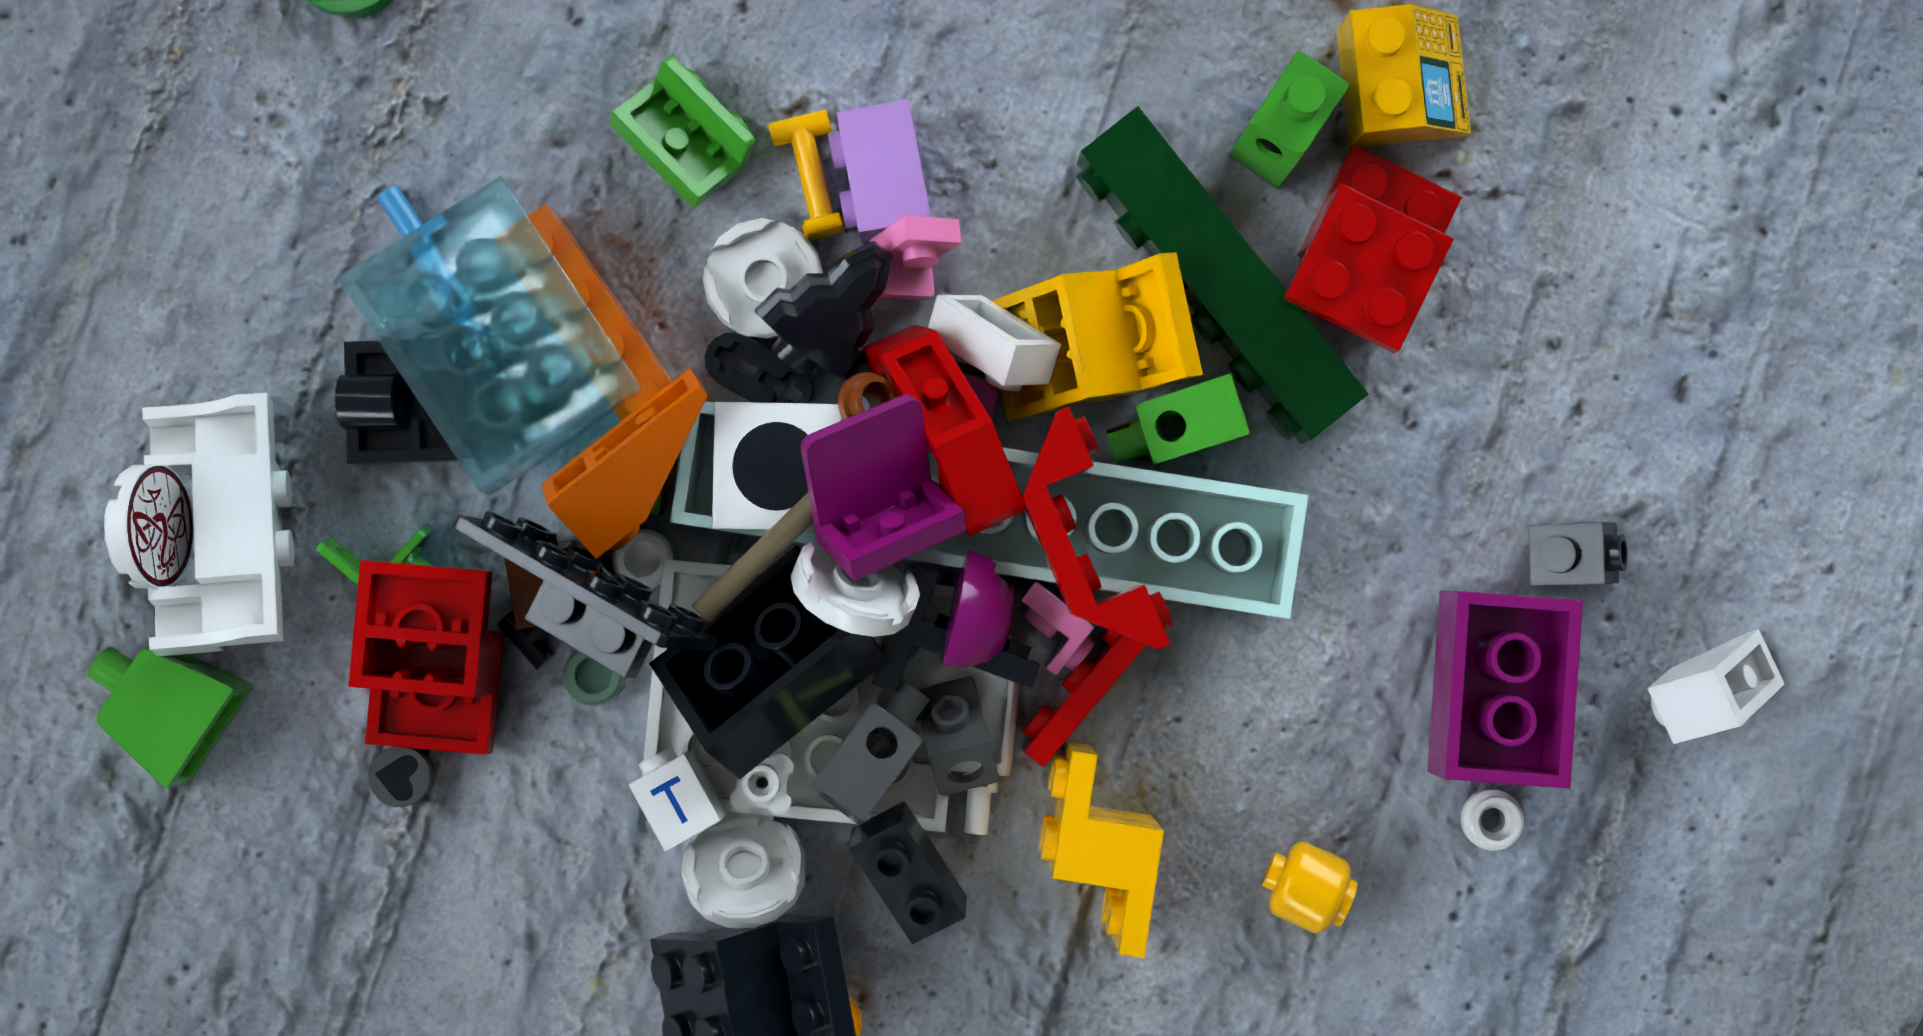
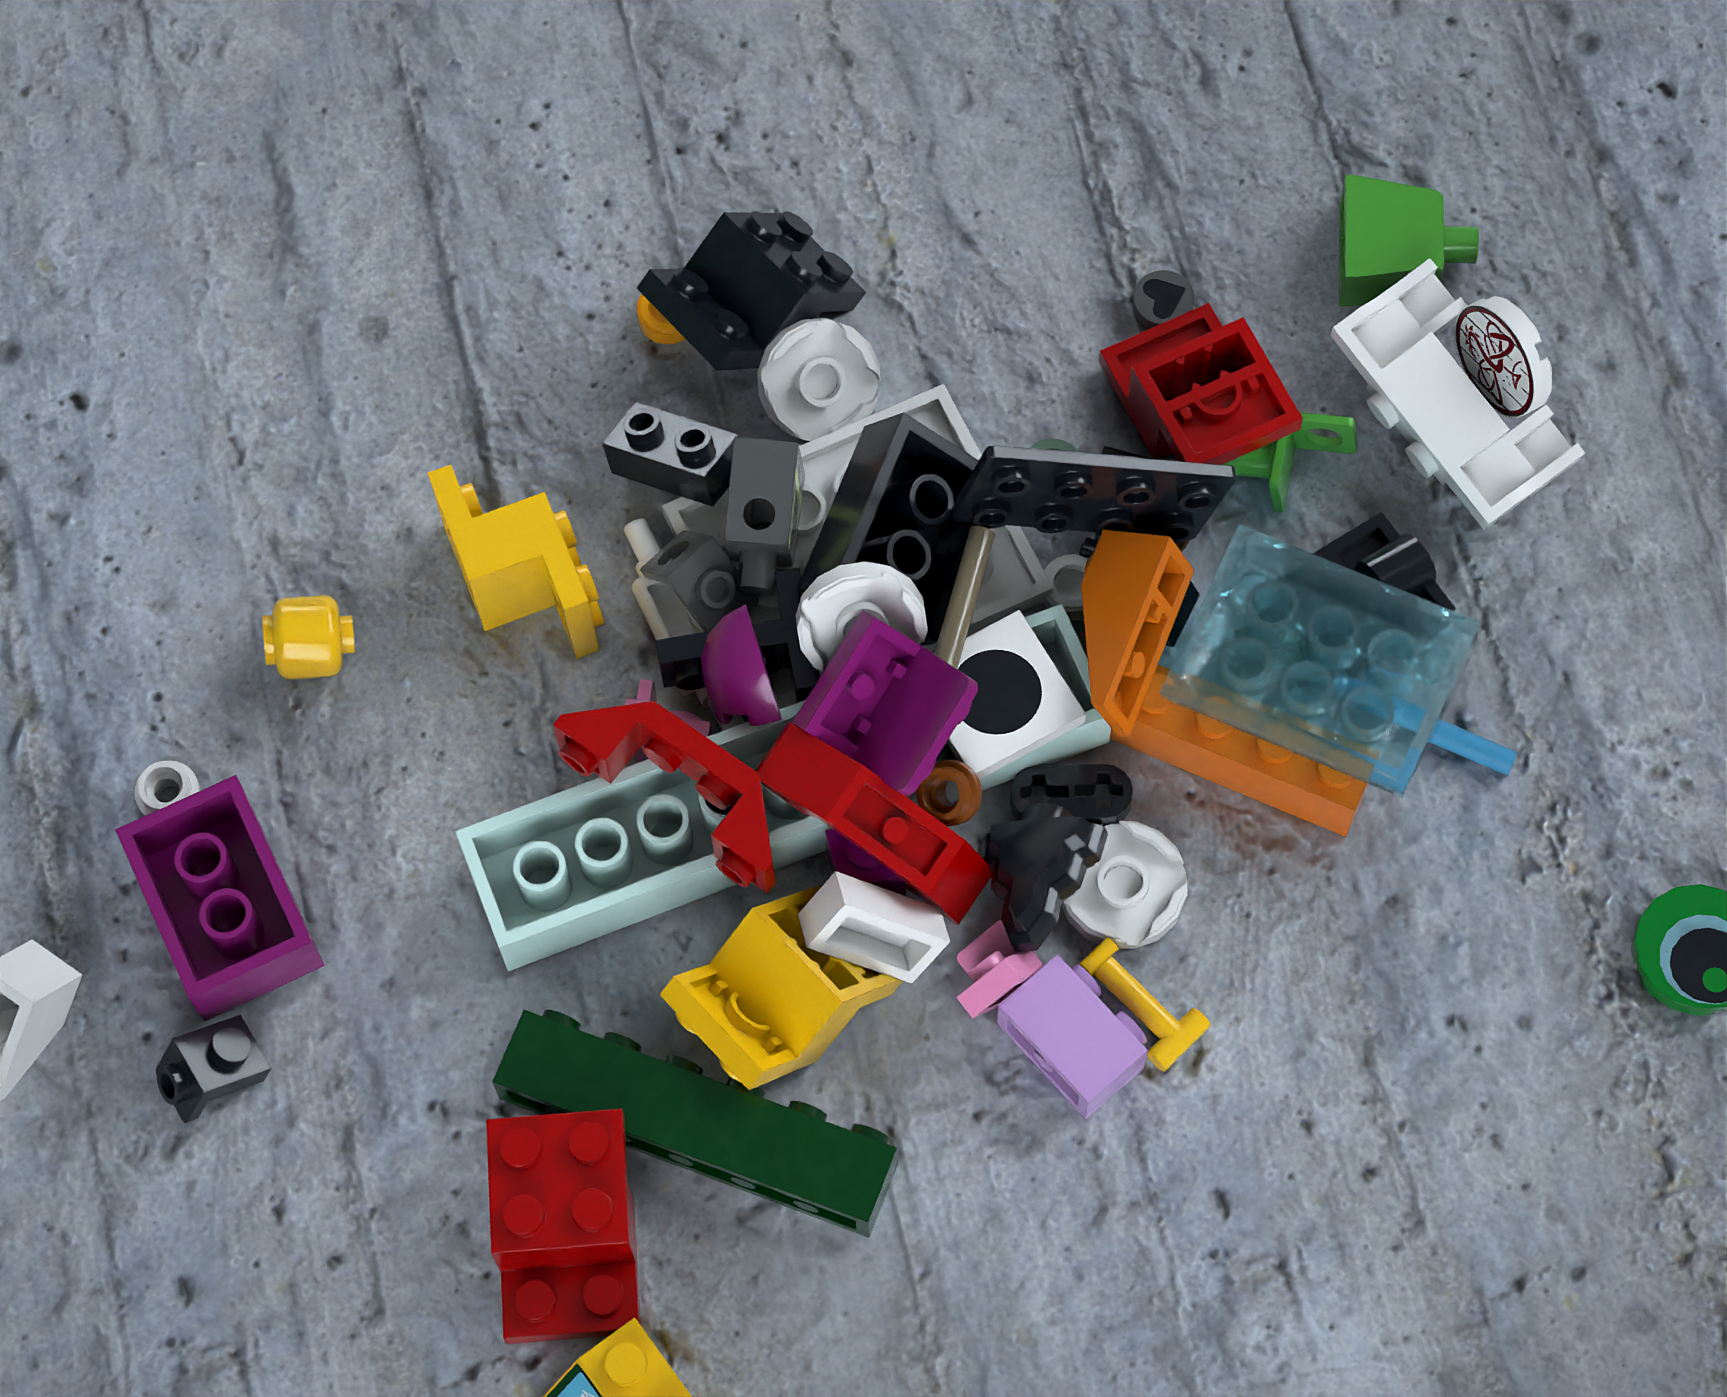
camera: 155 degrees right, 20 degrees down
bright green bracket [608,56,756,209] -> none
white brick [629,746,728,851] -> none
white plate [730,752,794,815] -> none
red plate [1021,629,1146,767] -> none
bright green torso [1106,373,1252,465] -> none
bright green torso [1228,50,1350,189] -> none

